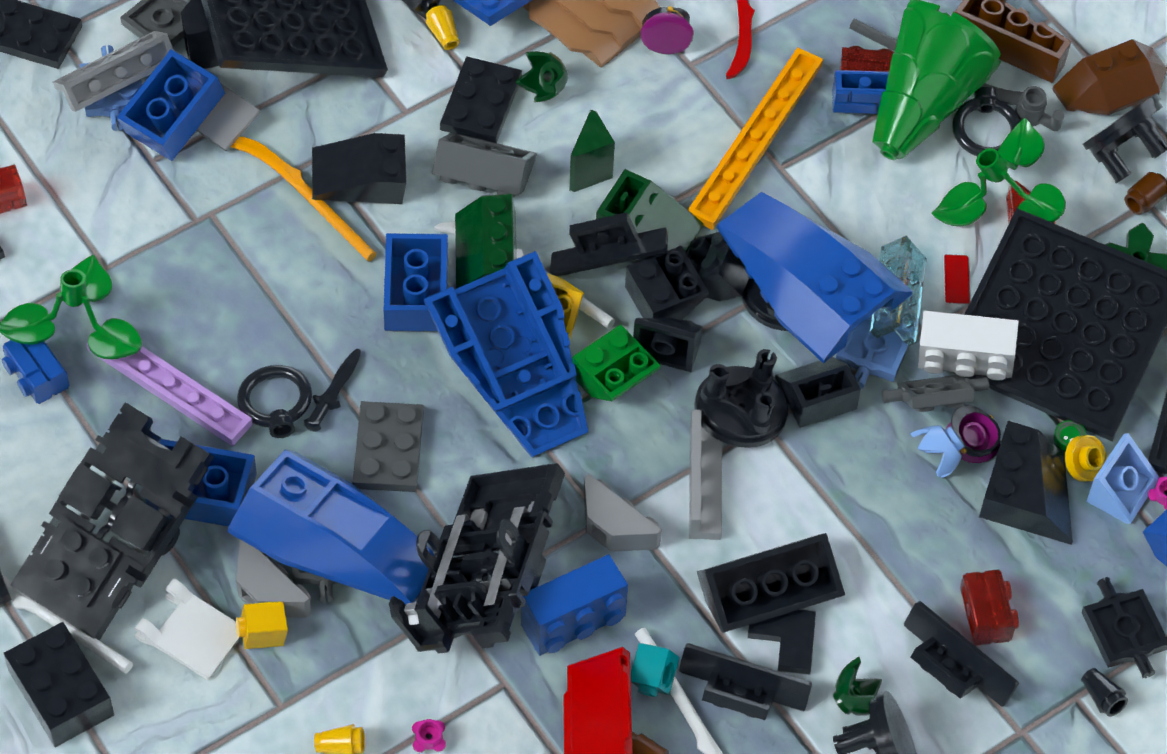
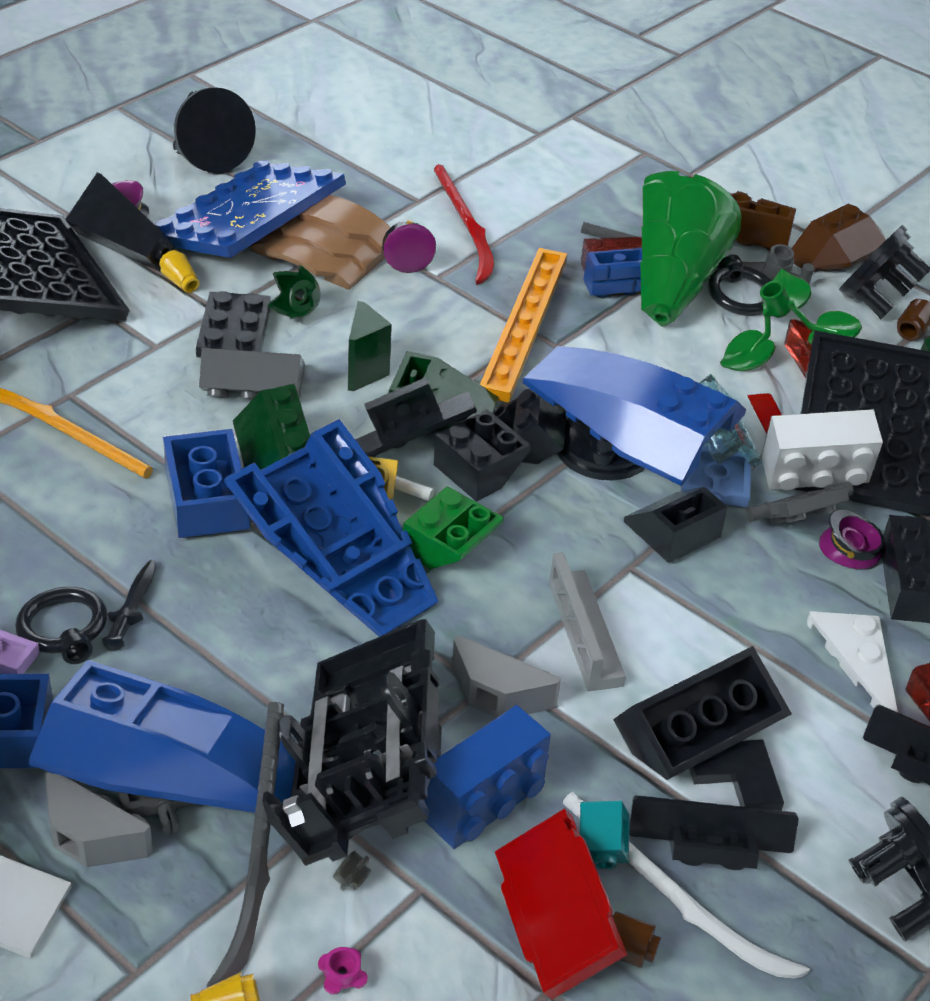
camera: 15 degrees left, 15 degrees down
yellow brick [236,601,288,649] -> none
black slope [311,133,406,204] -> none
dark grey plate [352,401,424,492] -> none
black slope [633,318,703,372] -> none
black piece [694,349,788,448] -> none
dark green piece [833,657,882,716] -> none
light blue piece [910,425,965,478] -> none
none -> dark grey piece [206,702,284,988]
none -> clear smoke plate [333,850,372,891]
none -> white wing [807,611,898,712]

